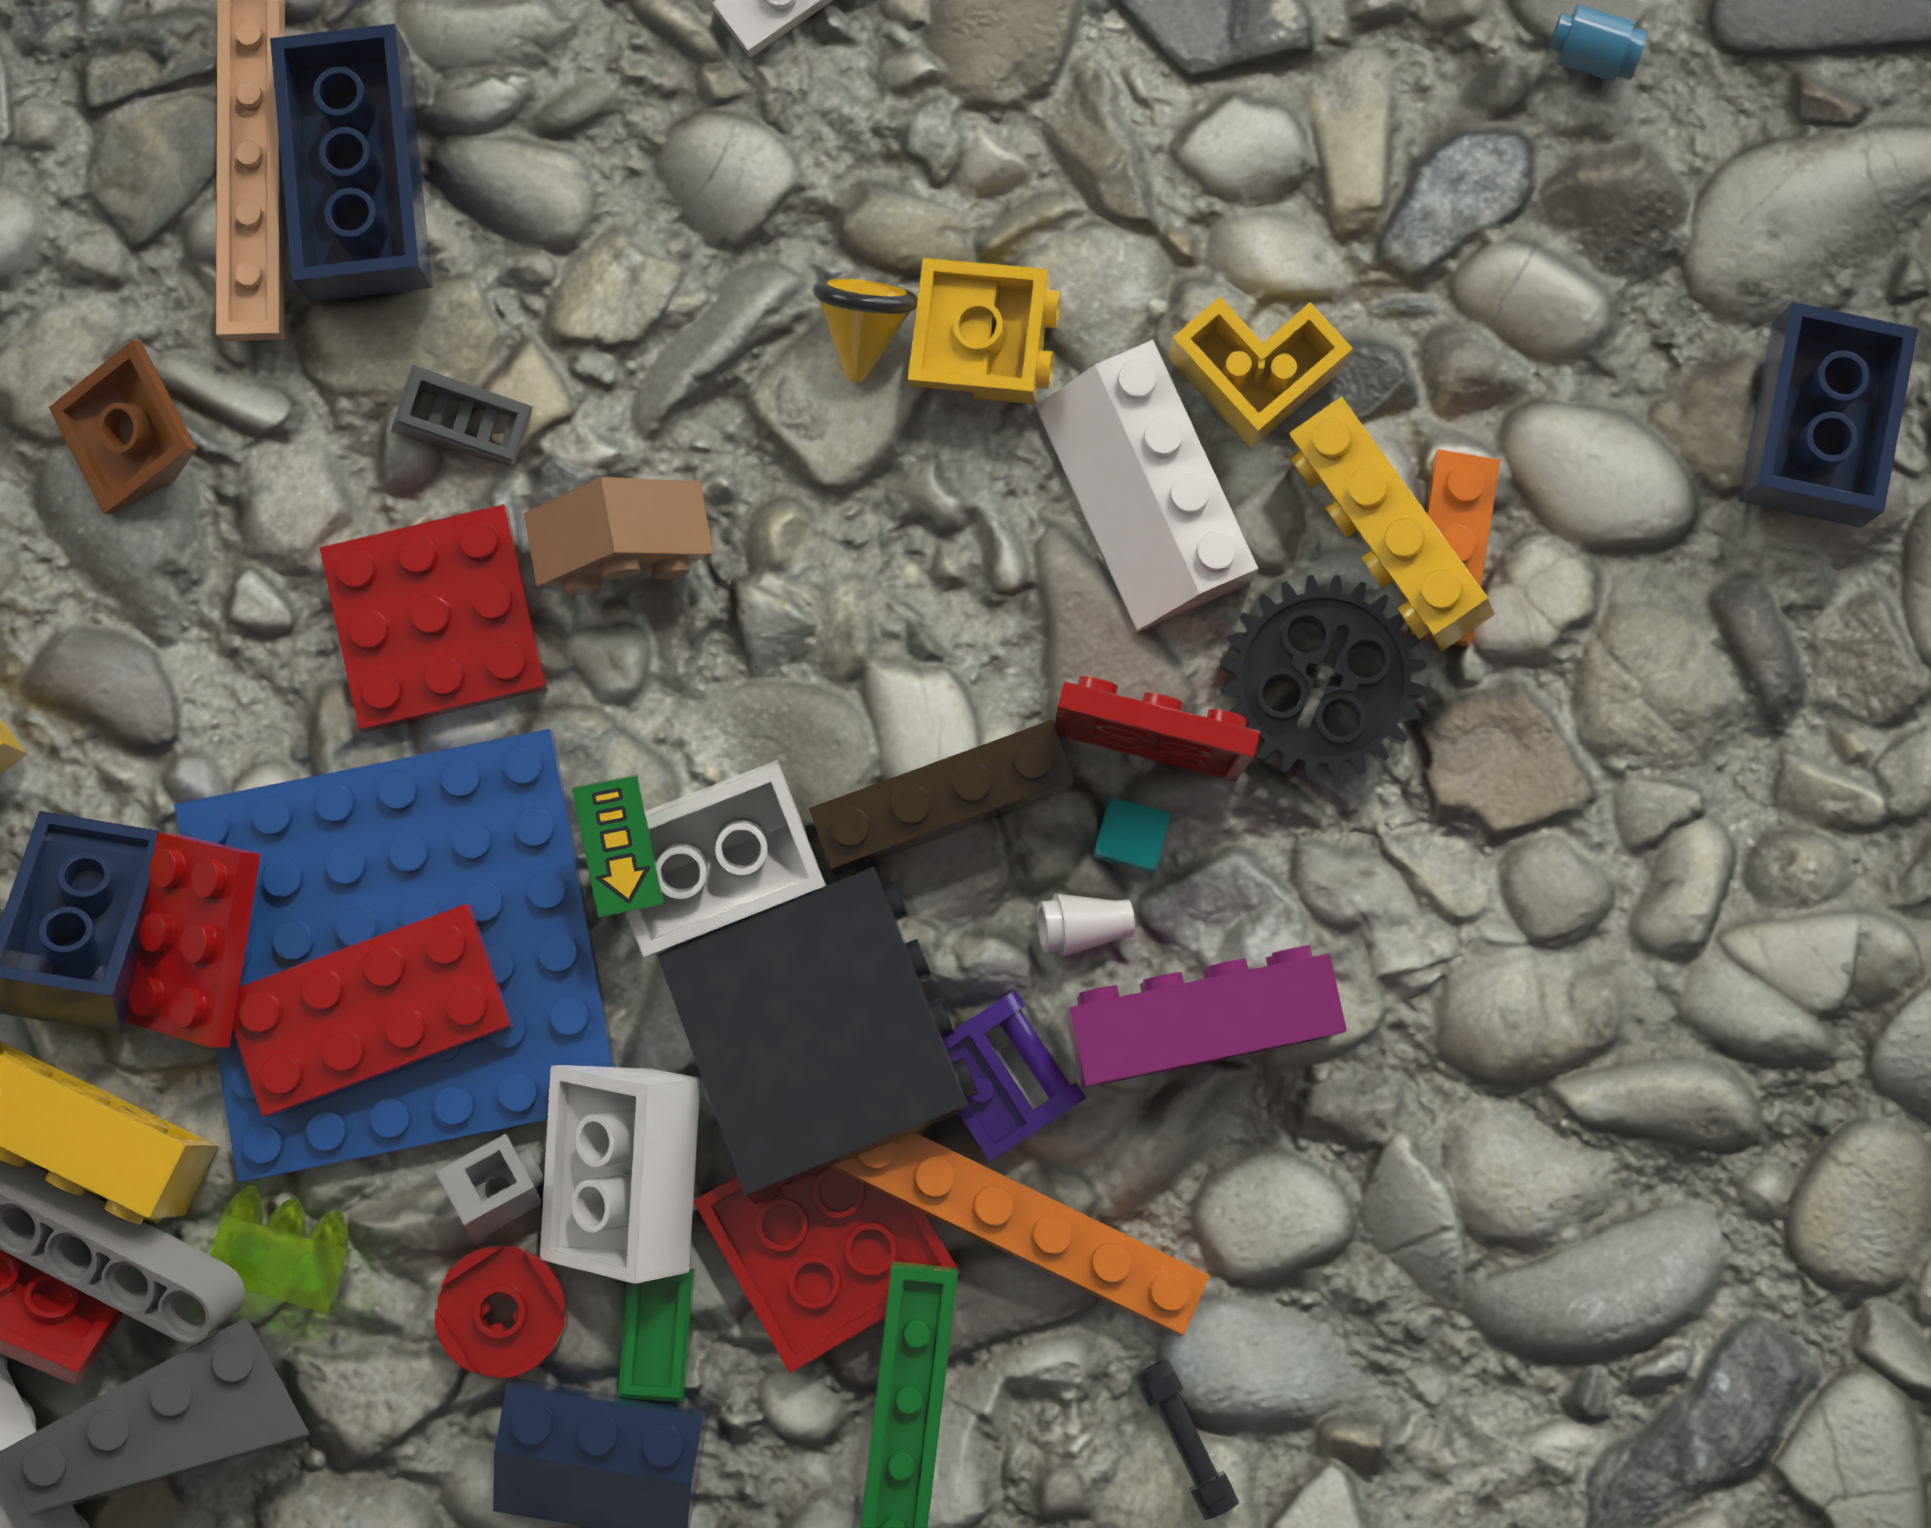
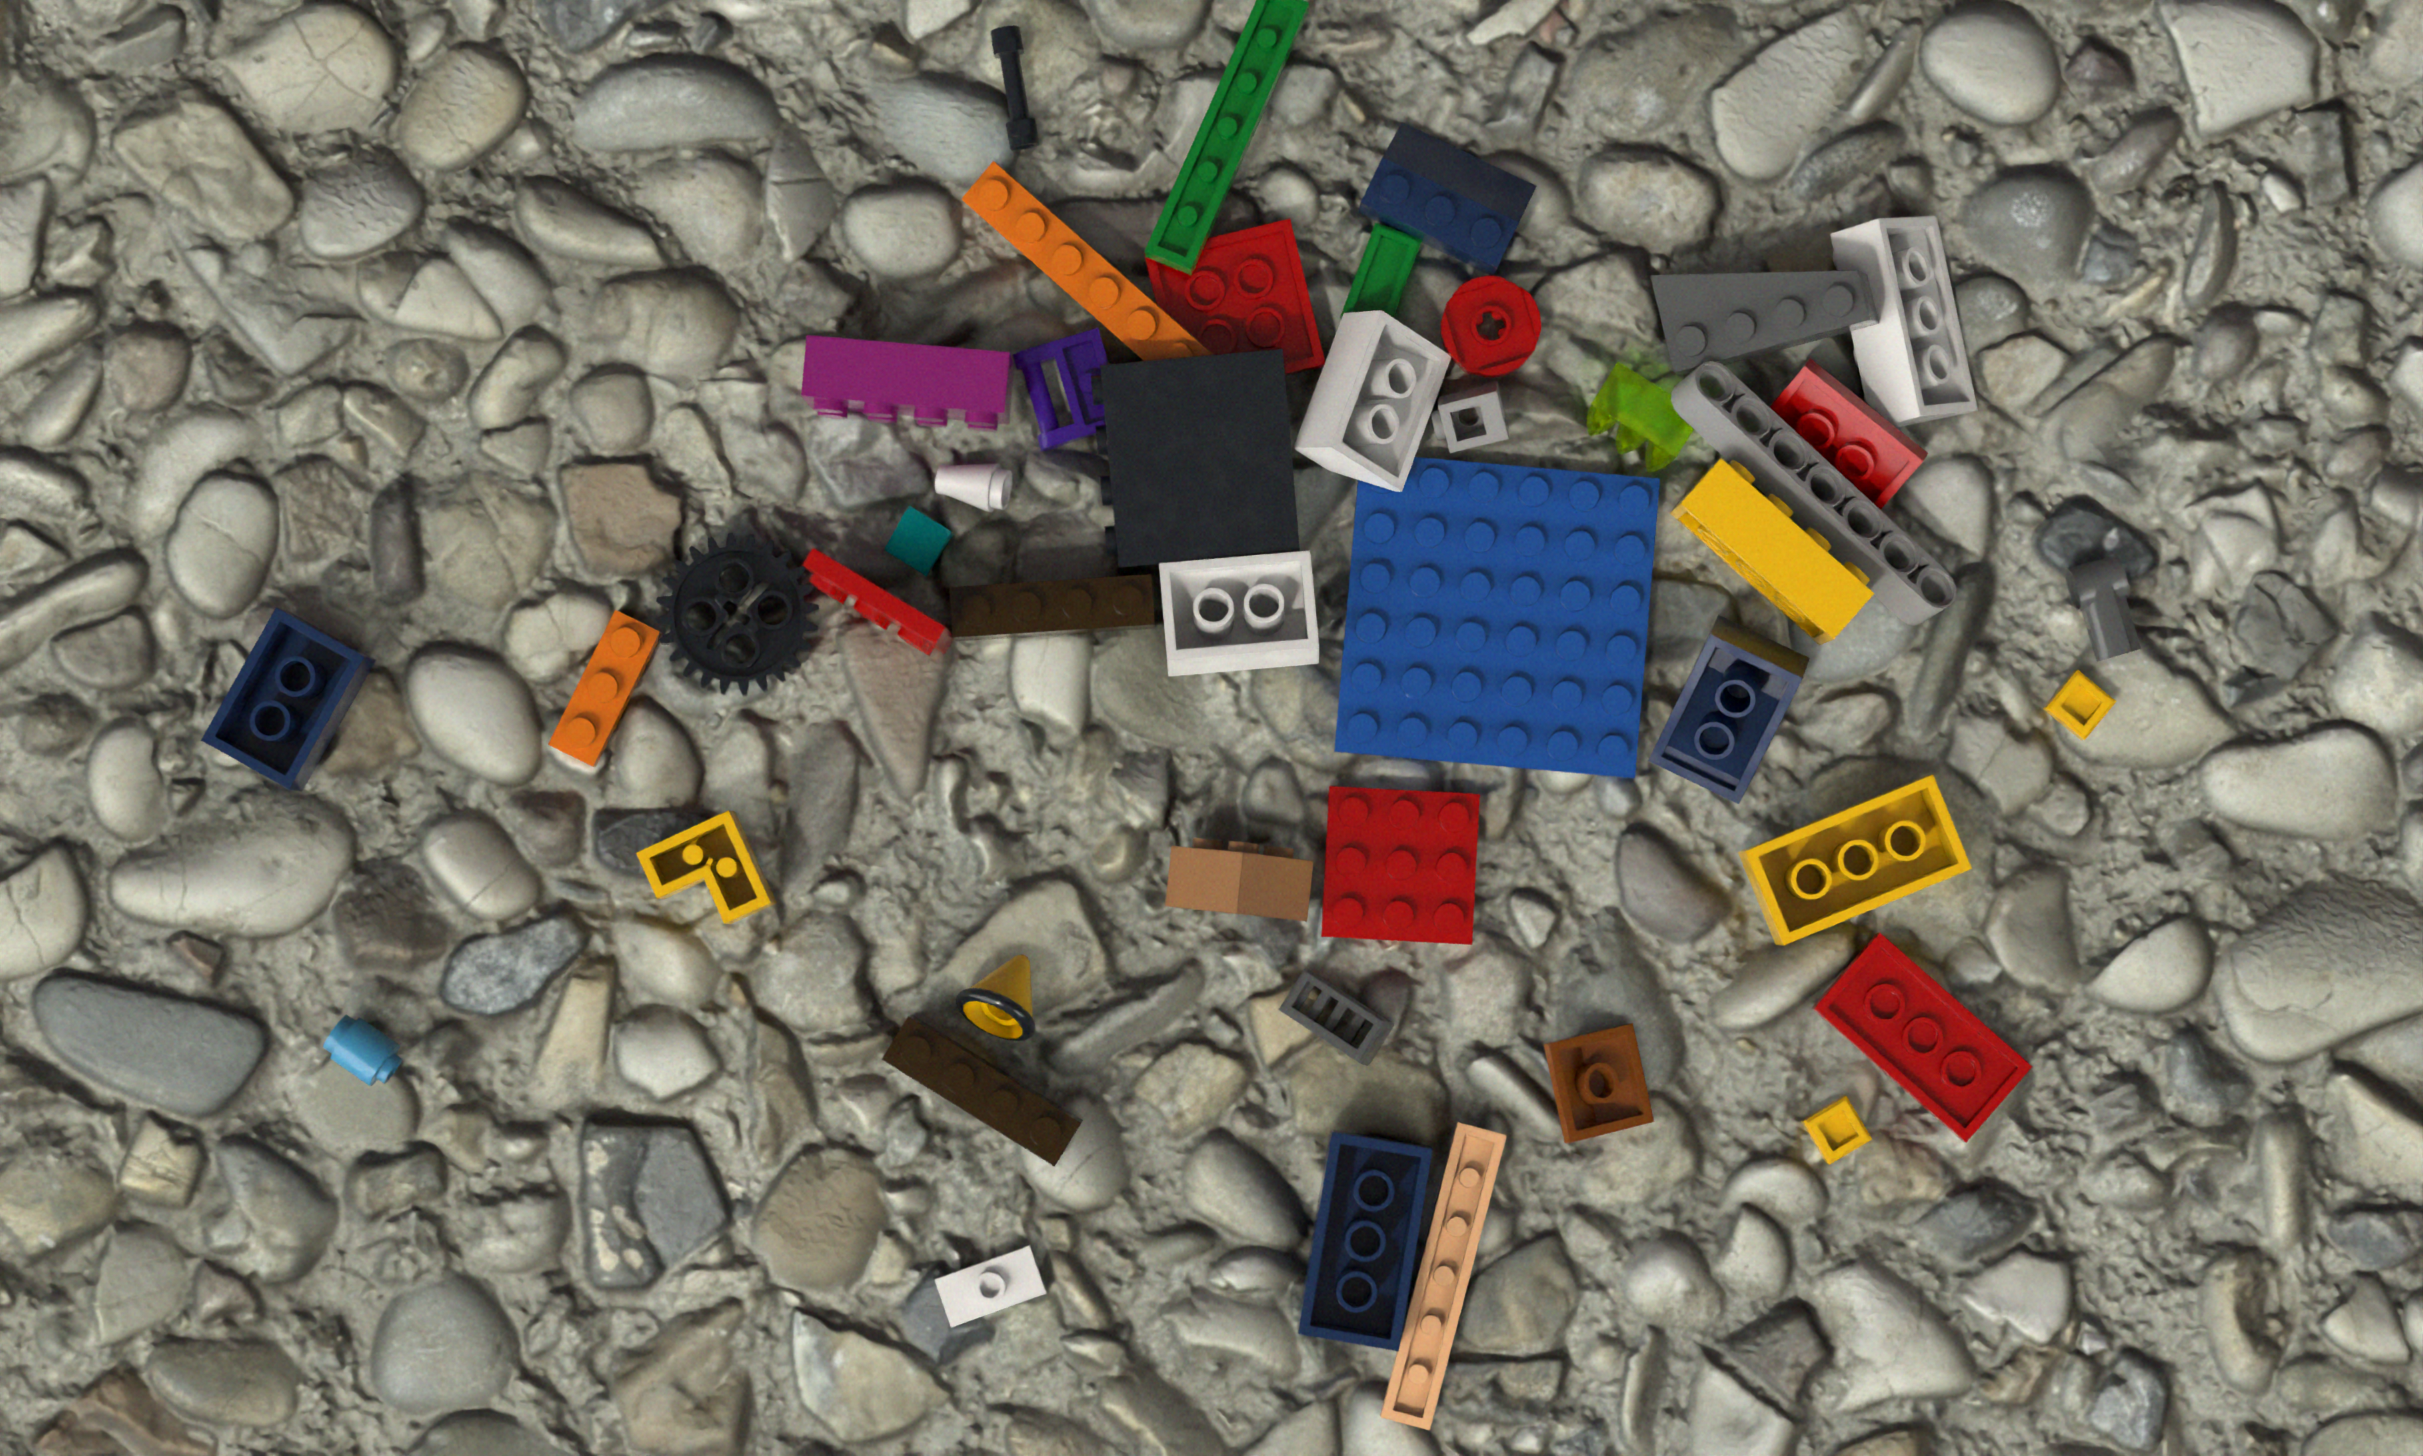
camera: 165 degrees left, 5 degrees up
red plate [127,832,261,1048] -> none
red plate [232,903,513,1117] -> none
green tile [572,774,664,917] -> none
yellow plate [908,258,1061,404] -> none
white slope [1035,340,1258,633] -> none
yellow brick [1289,396,1495,652] -> none
none -> dark brown brick [881,1015,1083,1167]

